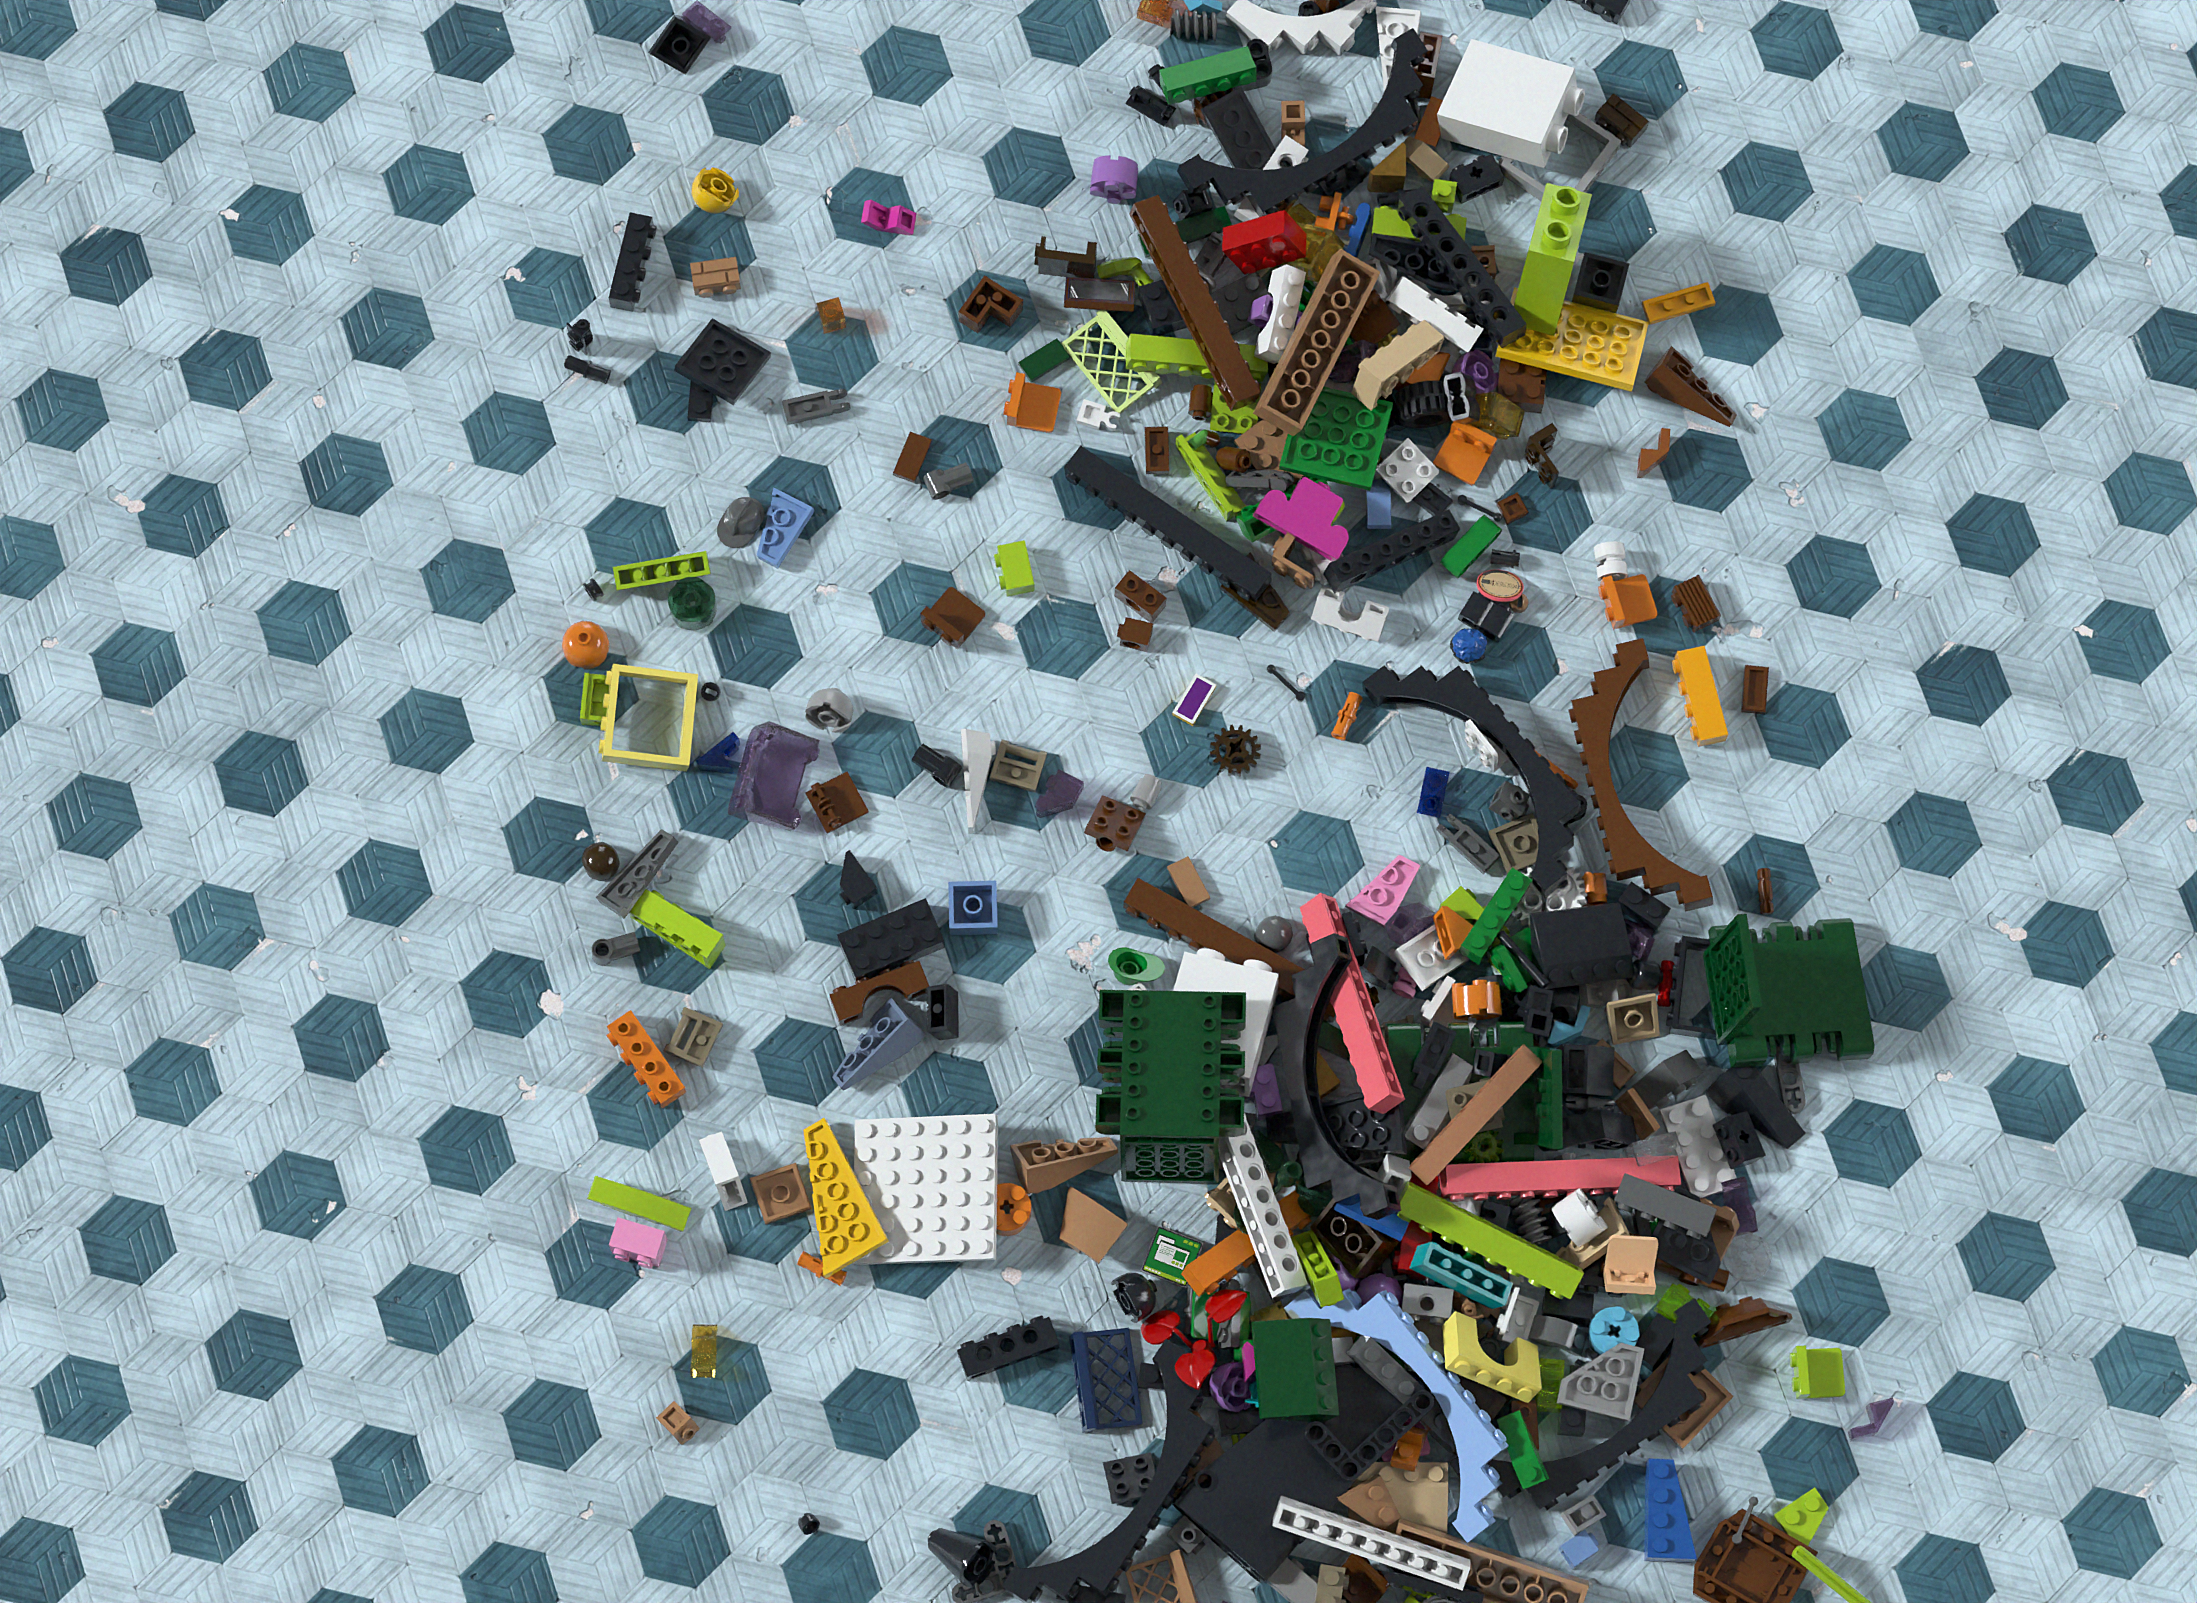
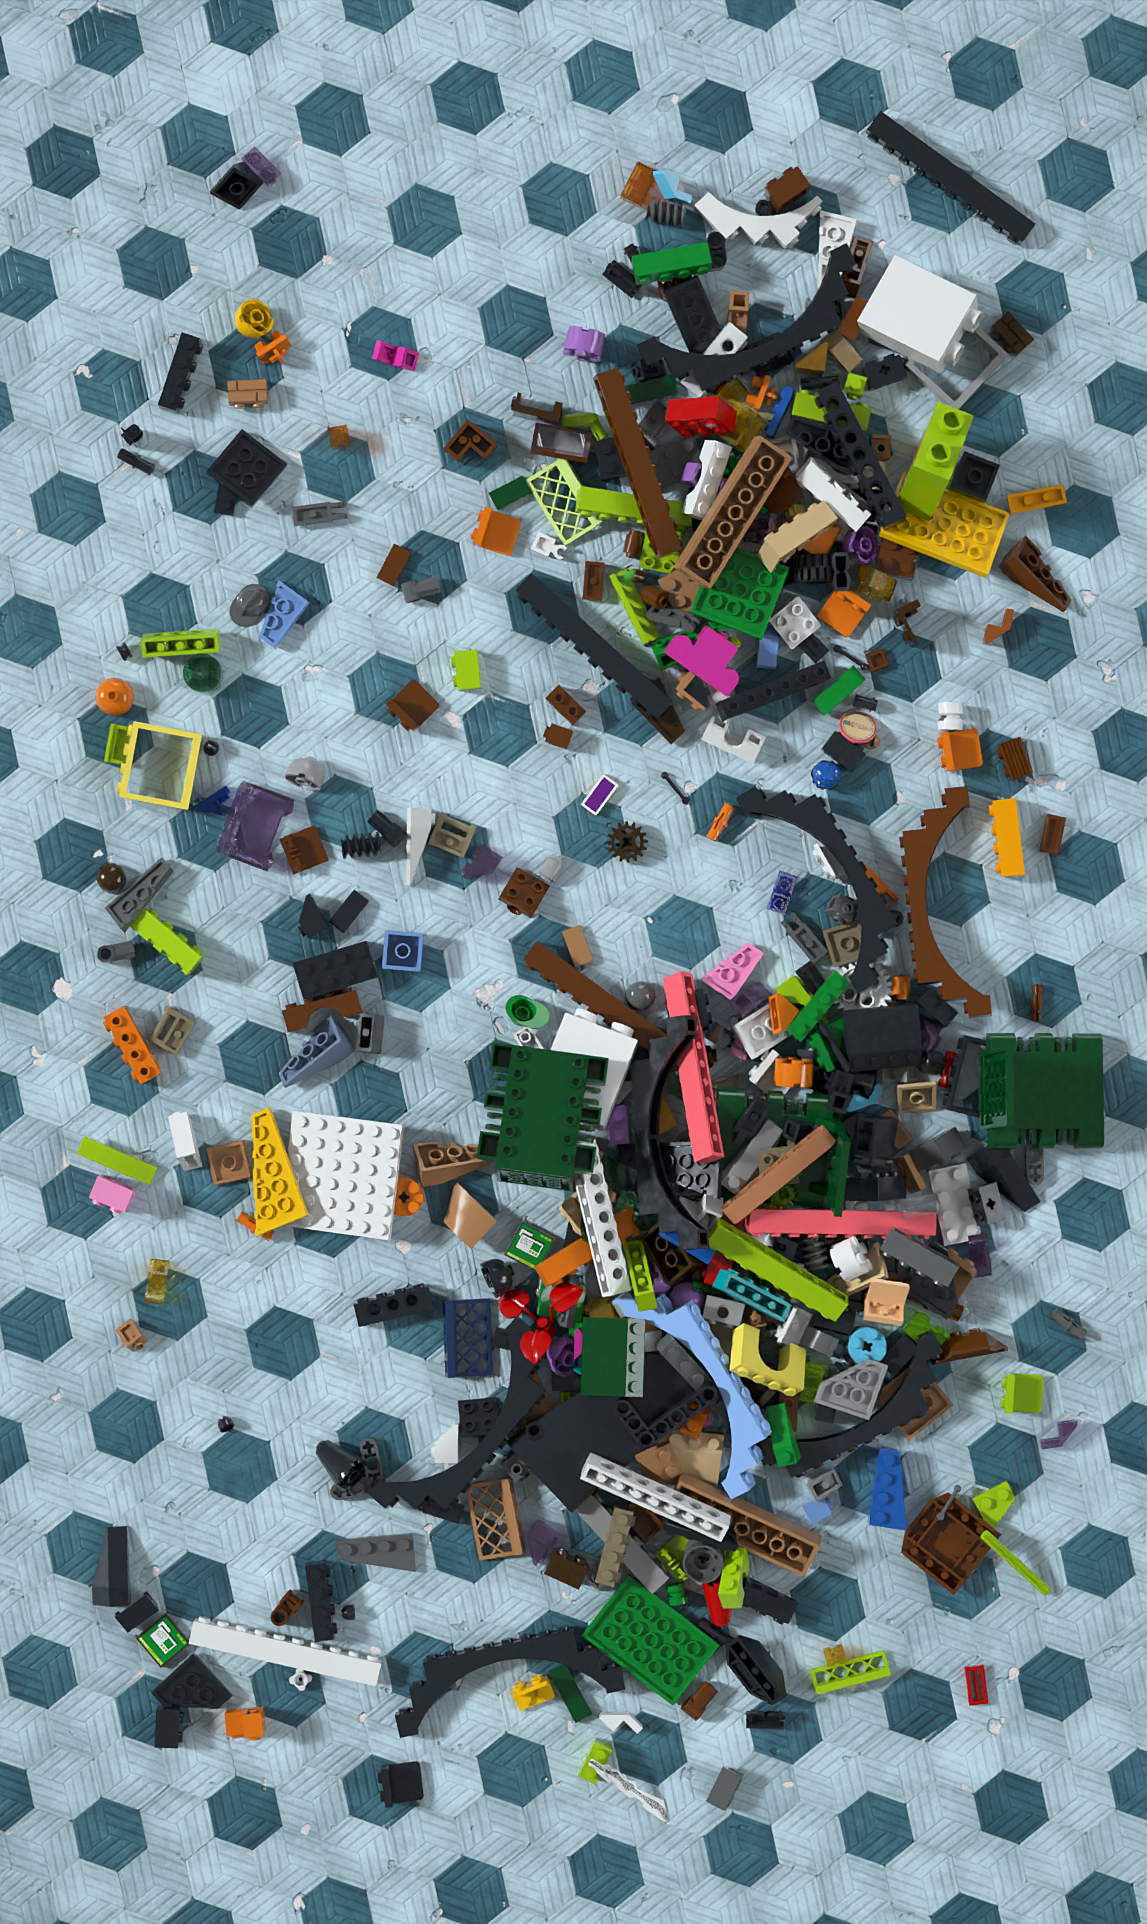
camera: 10 degrees right, 15 degrees up
none -> orange hips [255,330,292,365]
none -> black slope [329,889,369,933]
none -> black piece [341,832,381,859]
none -> white slope [431,1423,459,1463]
none -> dark green axle [691,1281,726,1297]
none -> black hinge [795,961,825,995]
none -> dark grey pin [1049,1308,1087,1341]

